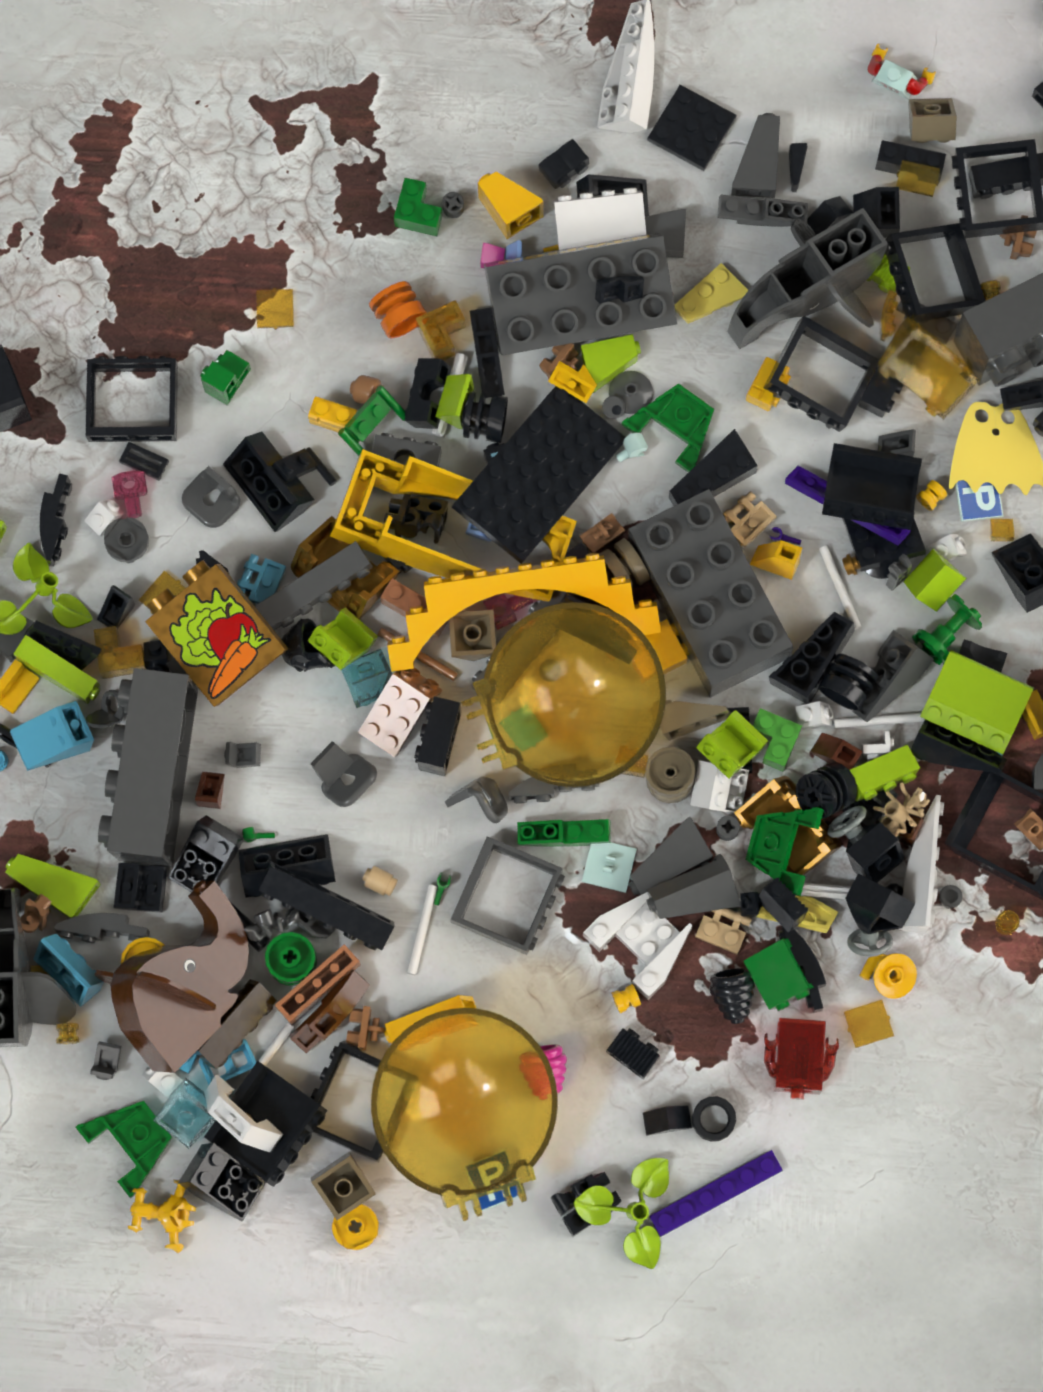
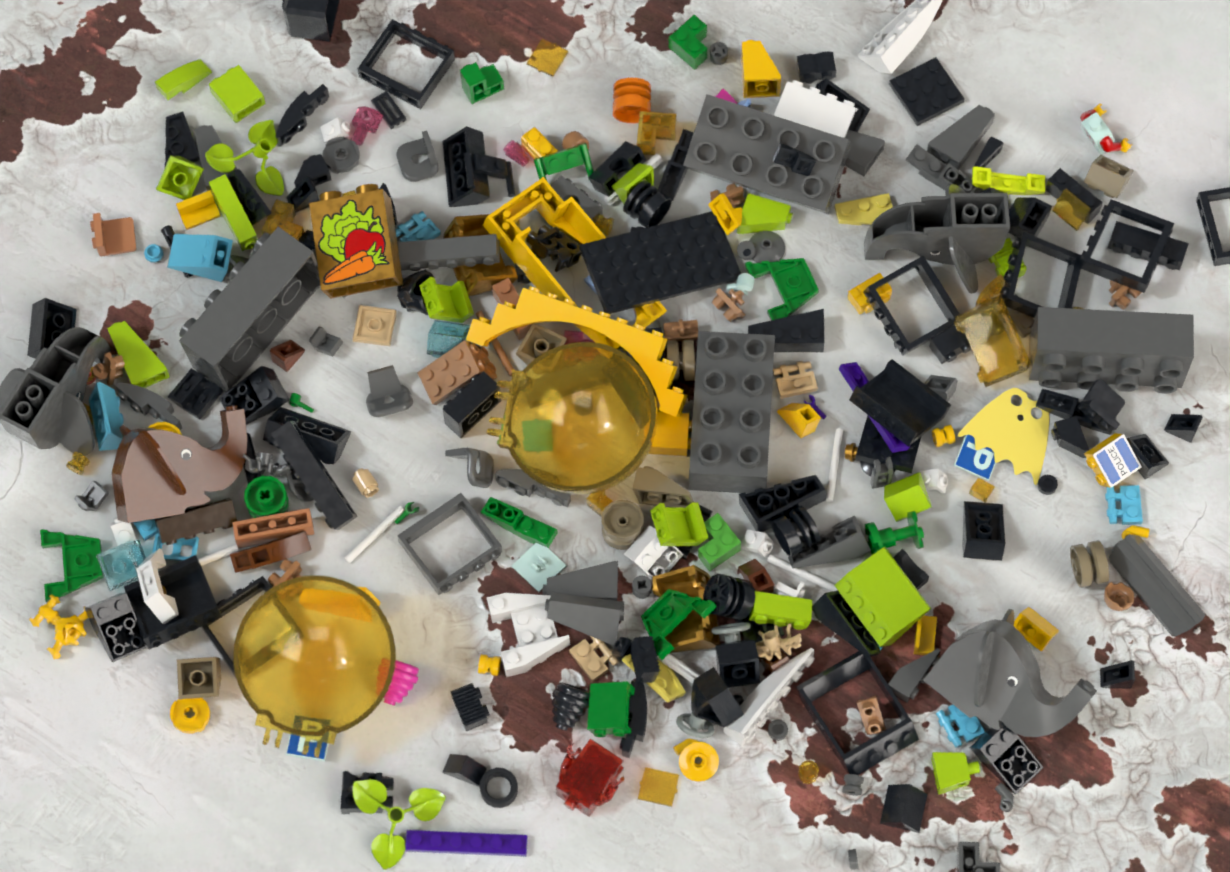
camera: 30 degrees right, 10 degrees down
none -> black slope [294,154,331,187]
none -> tan tile [353,305,397,346]
none -> clear pink cone [503,140,530,167]
none -> clear yellow wheel [595,214,614,236]
none -> medium nougat hips [711,288,746,322]
none -> neon yellow slope [972,166,1045,195]

